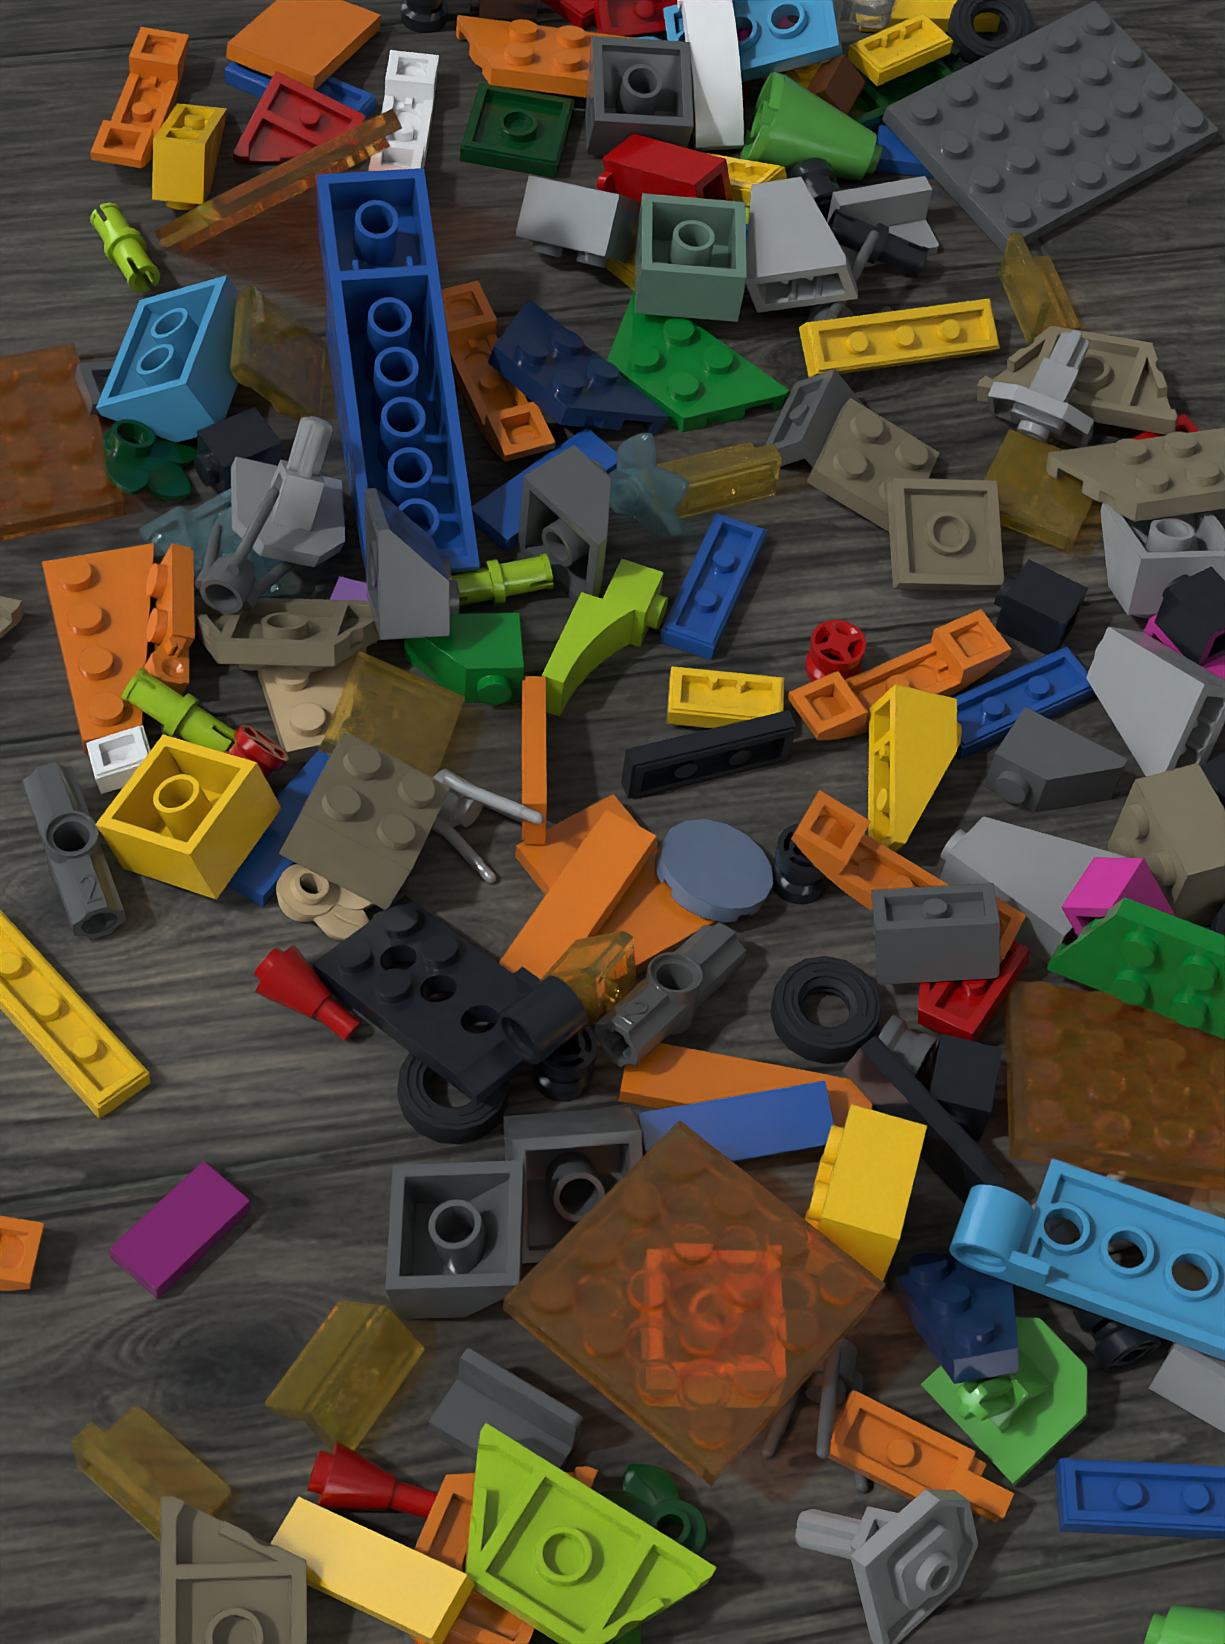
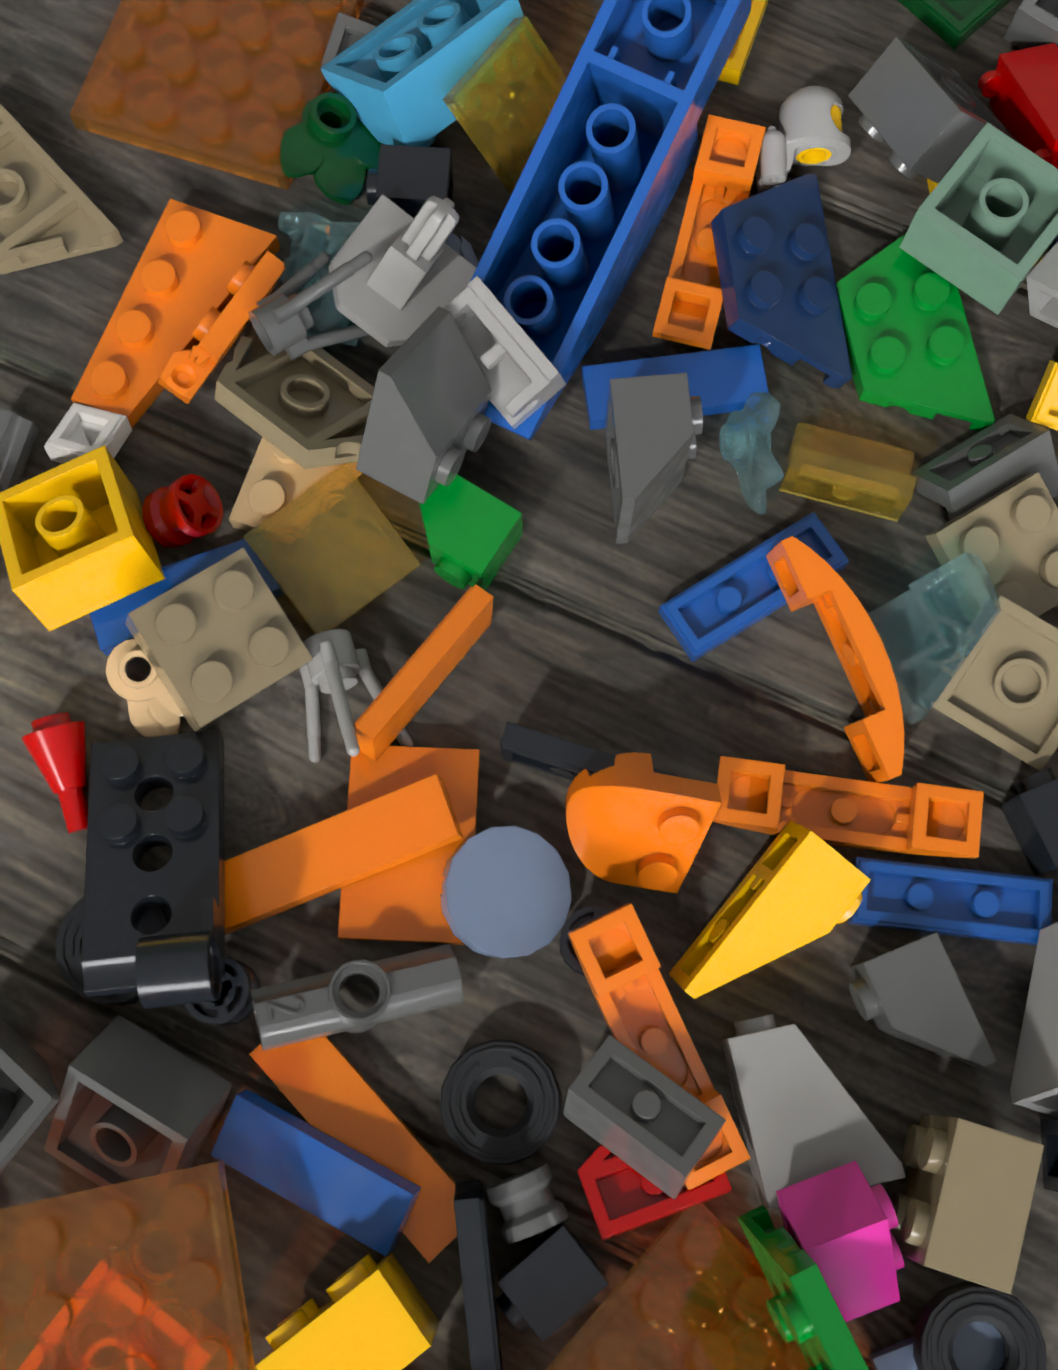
camera: 45 degrees right, 20 degrees up
lime pin [121,667,237,752] -> none
lime pin [451,553,554,606] -> none
clear yellow slope [541,931,637,1051] -> none
lime slope [542,559,668,717] -> none
yellow plate [666,666,784,728] -> none
red wheel [804,620,867,682] -> none
none -> light grey hinge [444,276,566,430]
none -> orange slope [565,752,722,894]
none -> light grey piece [755,85,851,194]
none -> orange slope [766,536,904,783]
none -> clear light blue slope [868,552,1001,724]

